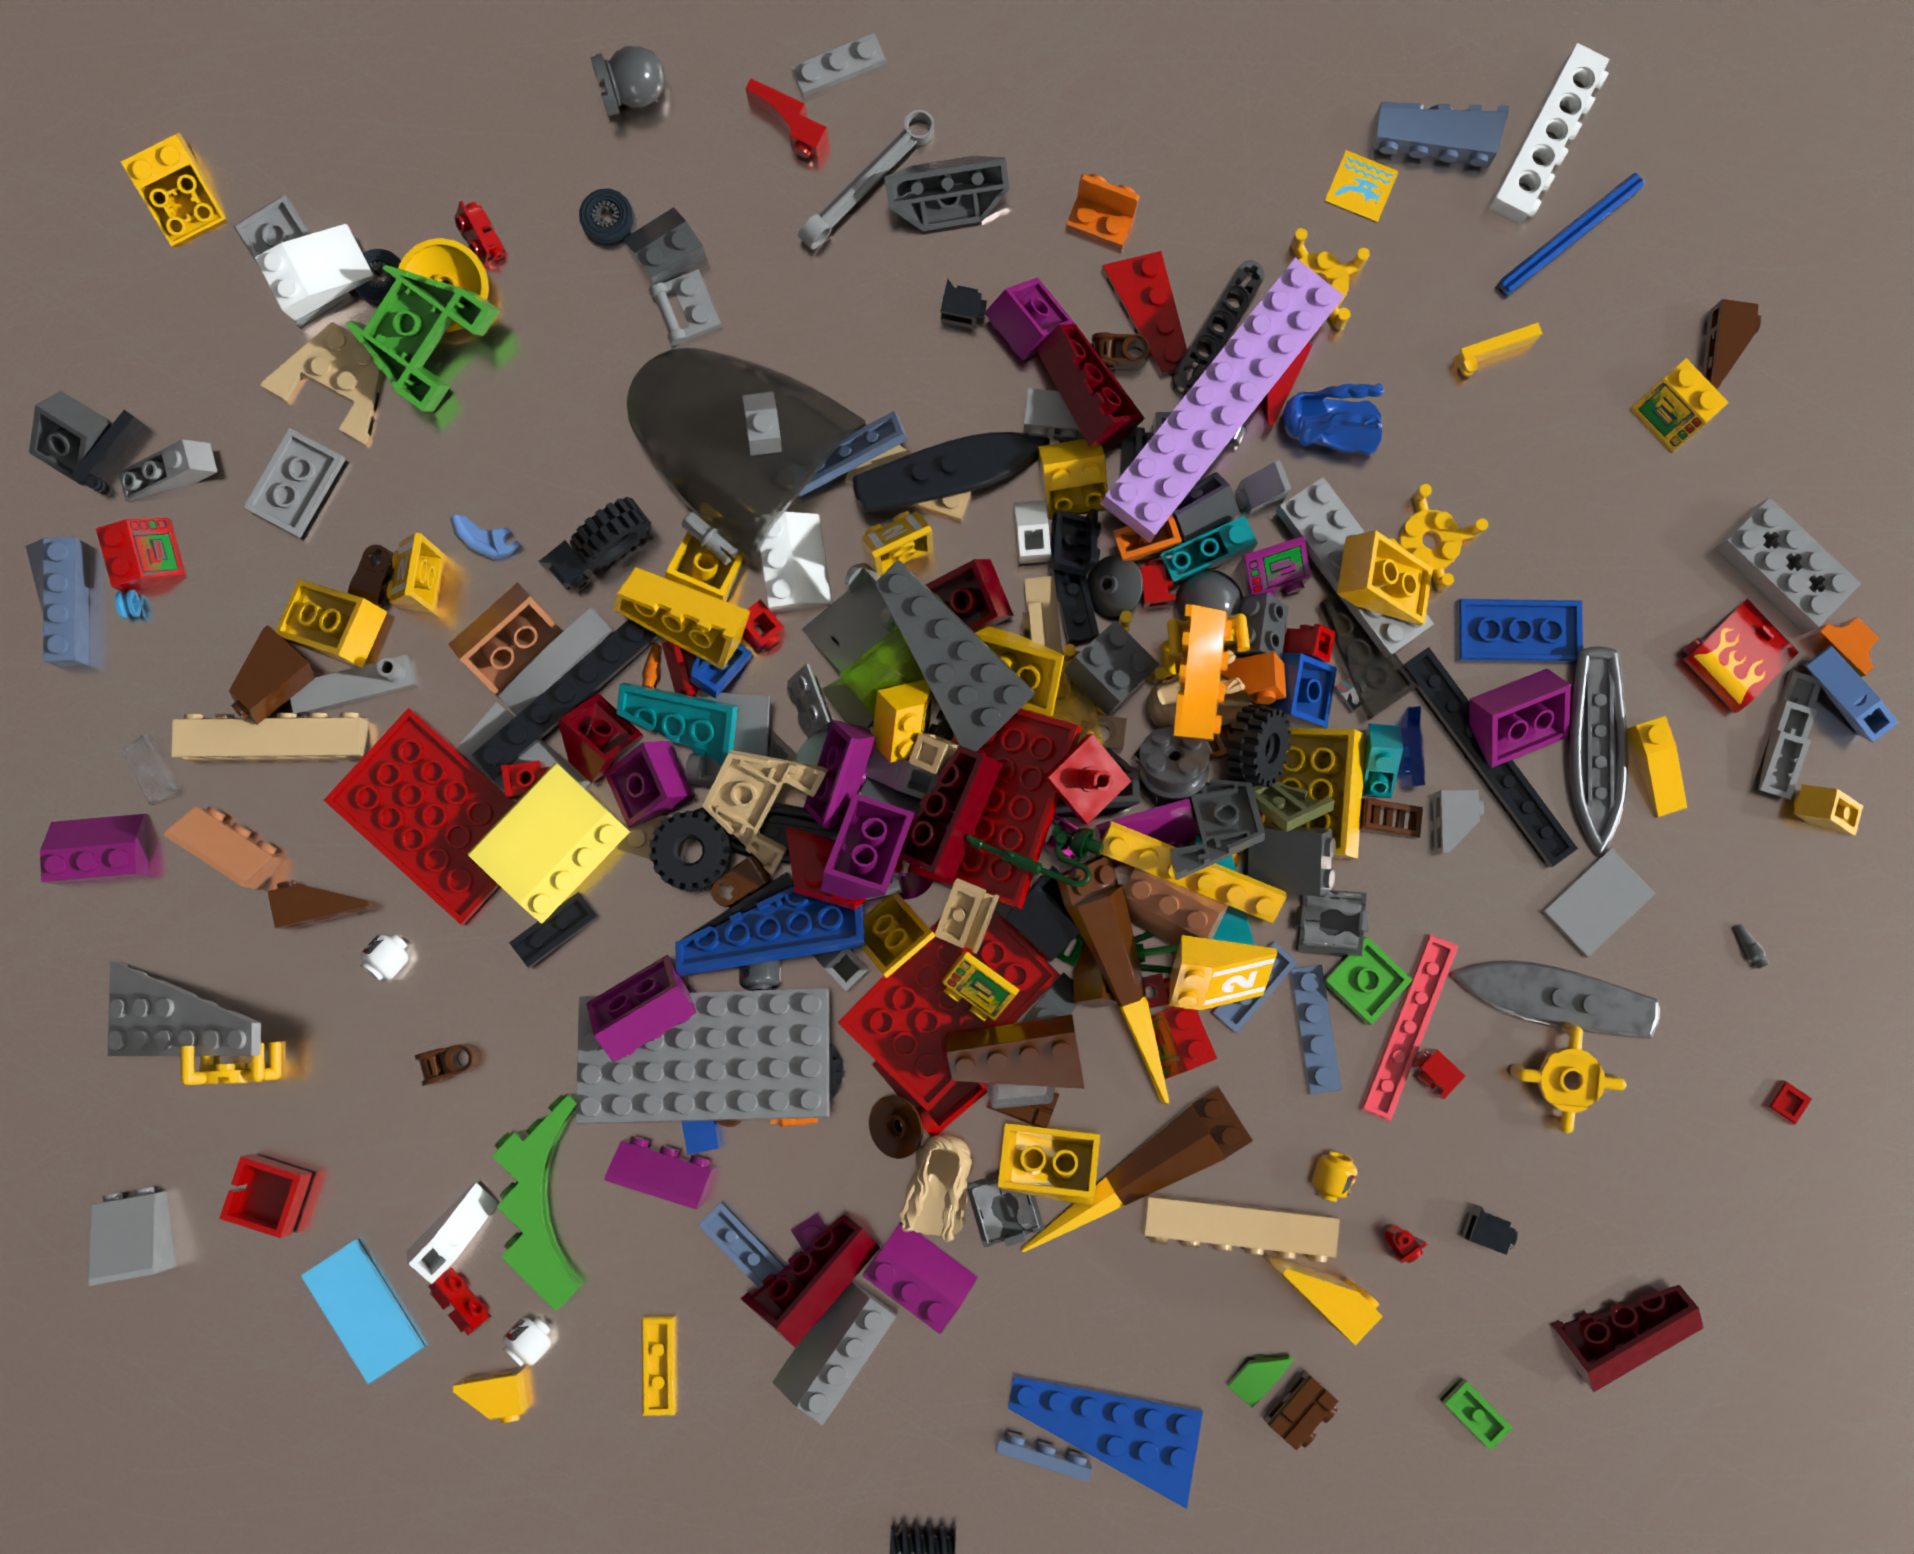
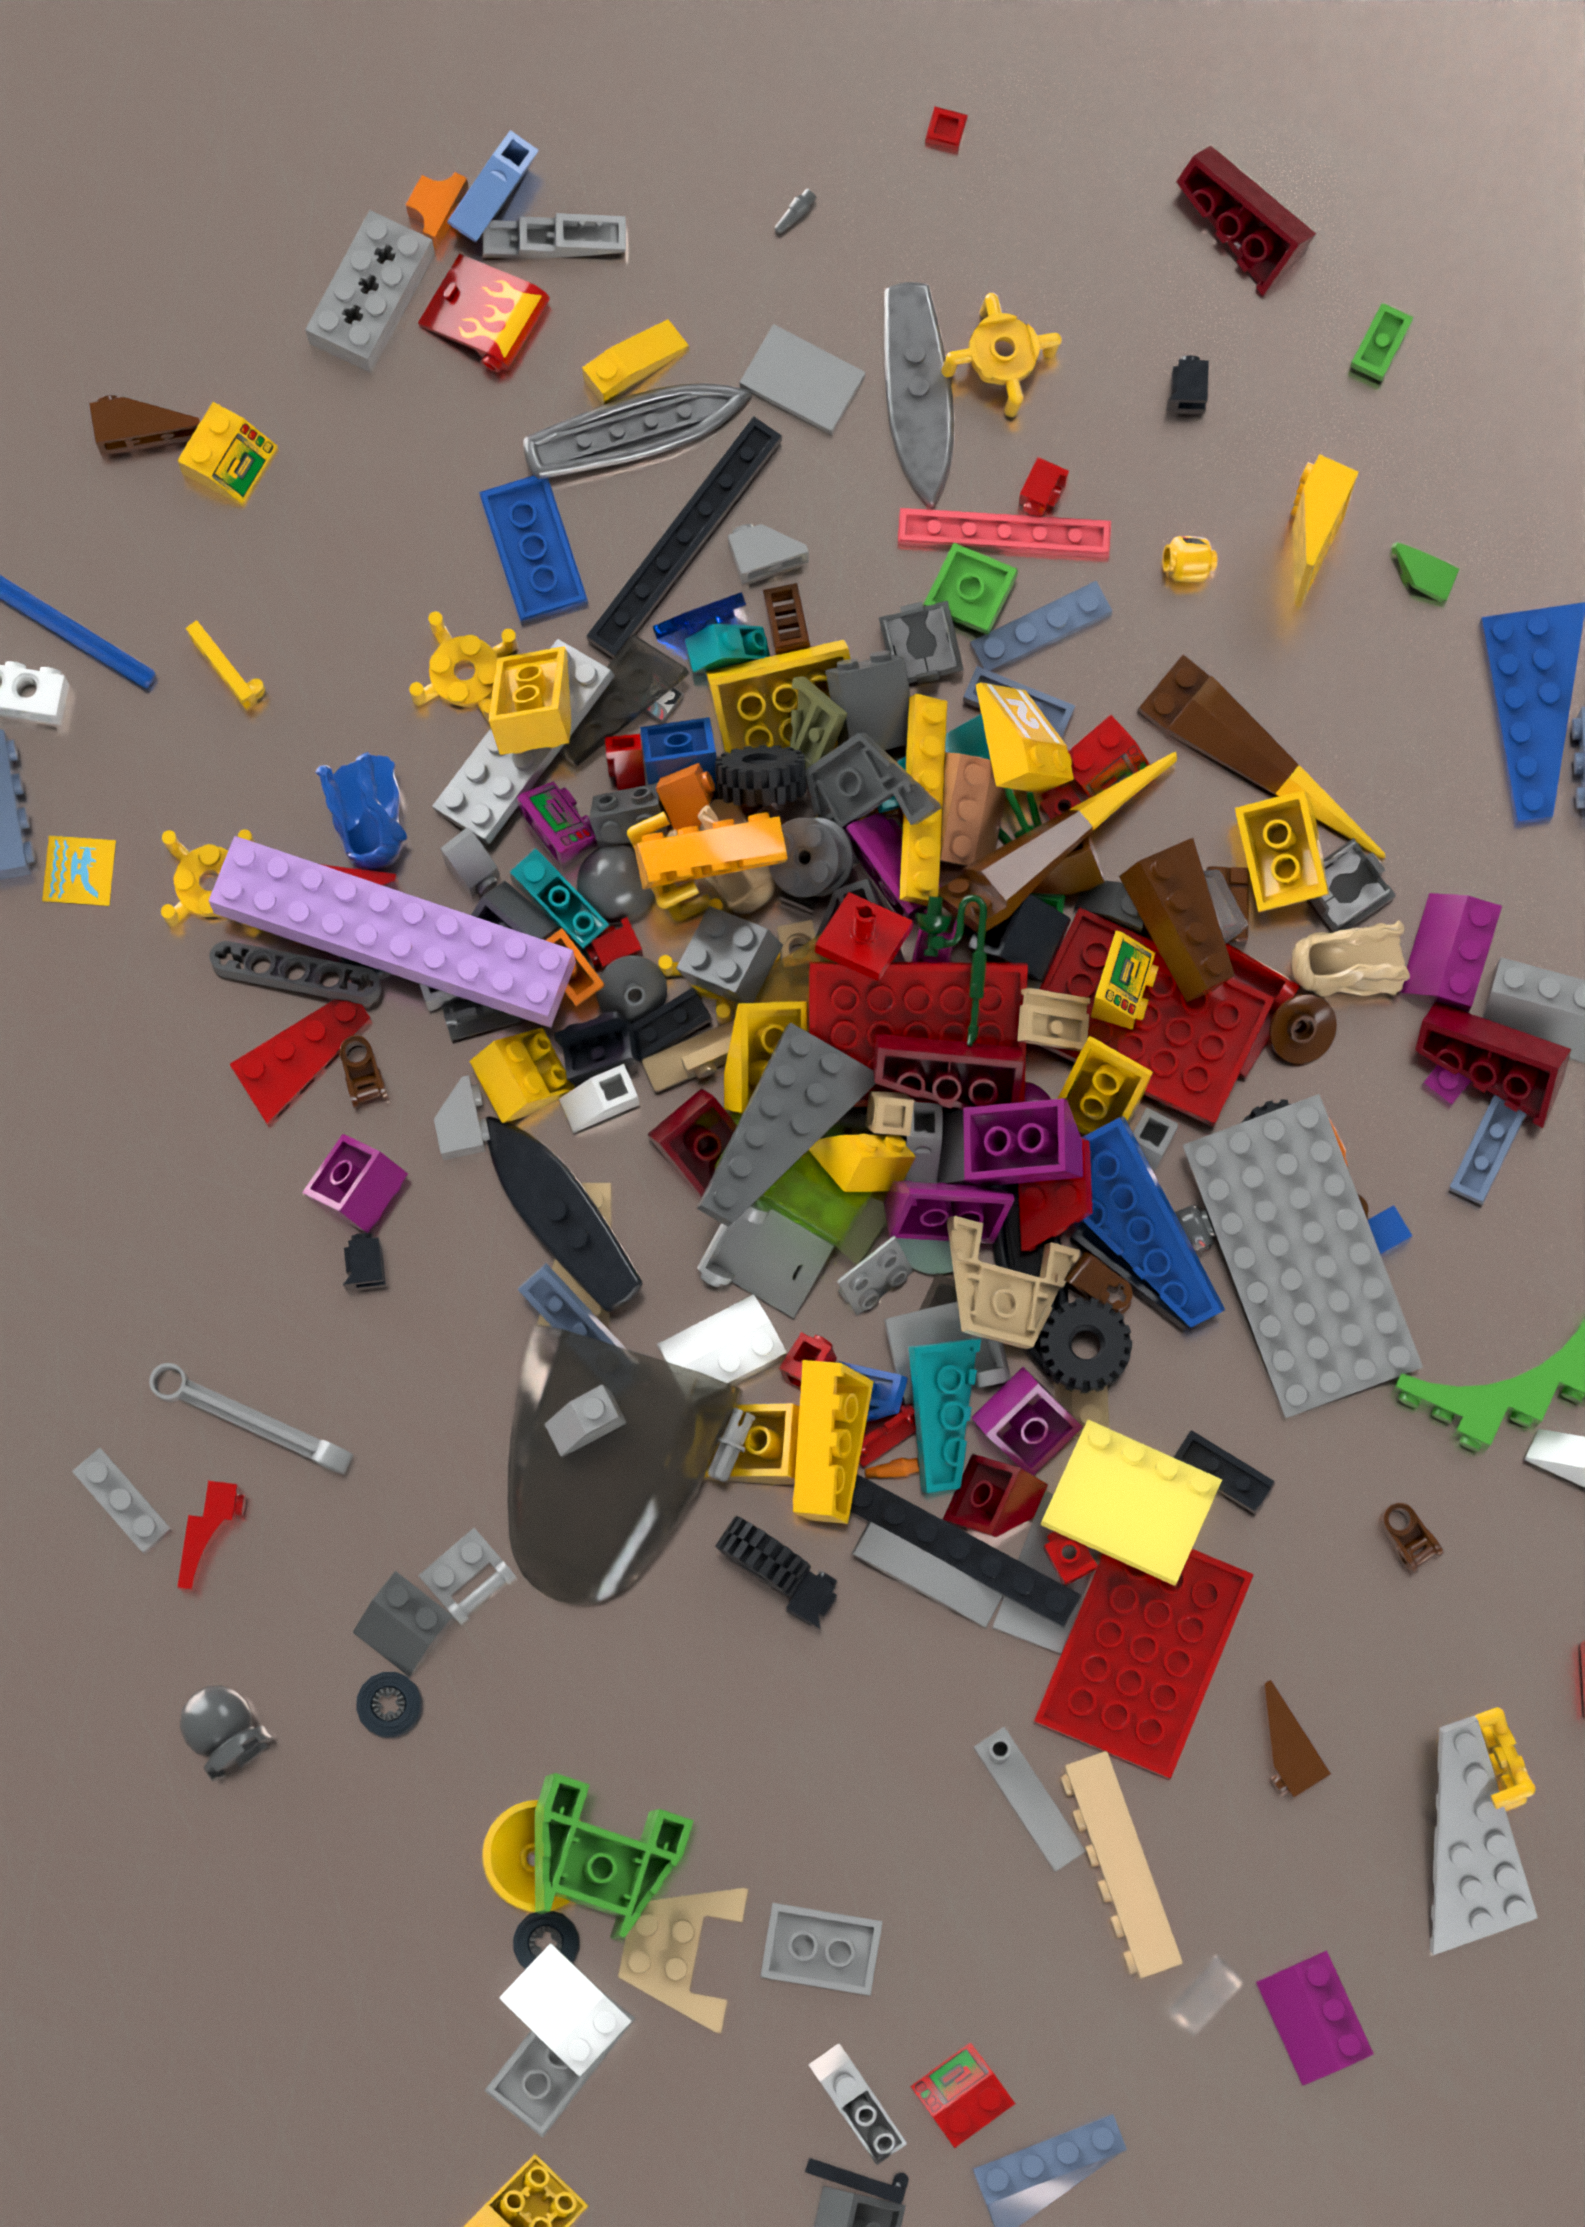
camera: 105 degrees left, 5 degrees down
dark azure bush [115,589,141,619] -> none
nougat slope [163,806,283,890] -> none
reddish brown slope [229,625,315,725] -> none
yellow slope [275,579,387,668] -> none
reddish brown piece [348,544,395,607] -> none
white head [361,934,409,981] -> none
yellow slope [387,533,444,613] -> none
nougat slope [448,582,563,698] -> none
medium blue piece [450,514,523,559] -> none
red hinge [454,201,504,268] -> none
magenta slope [586,954,697,1062] -> none
magenta slope [604,1135,716,1210] -> none
yellow slope [861,511,933,576] -> none
dark grey wedge [884,156,1010,231] -> none
dark red wedge [1036,324,1145,447] -> none
orange bracket [1066,174,1139,250] -> none
tan brick [1142,1195,1340,1262] -> none
reddish brown brick [1264,1371,1339,1451] -> none
red hinge [1384,1225,1428,1264] -> none
magenta slope [1469,668,1571,768] -> none
yellow slope [1794,784,1863,836] -> none

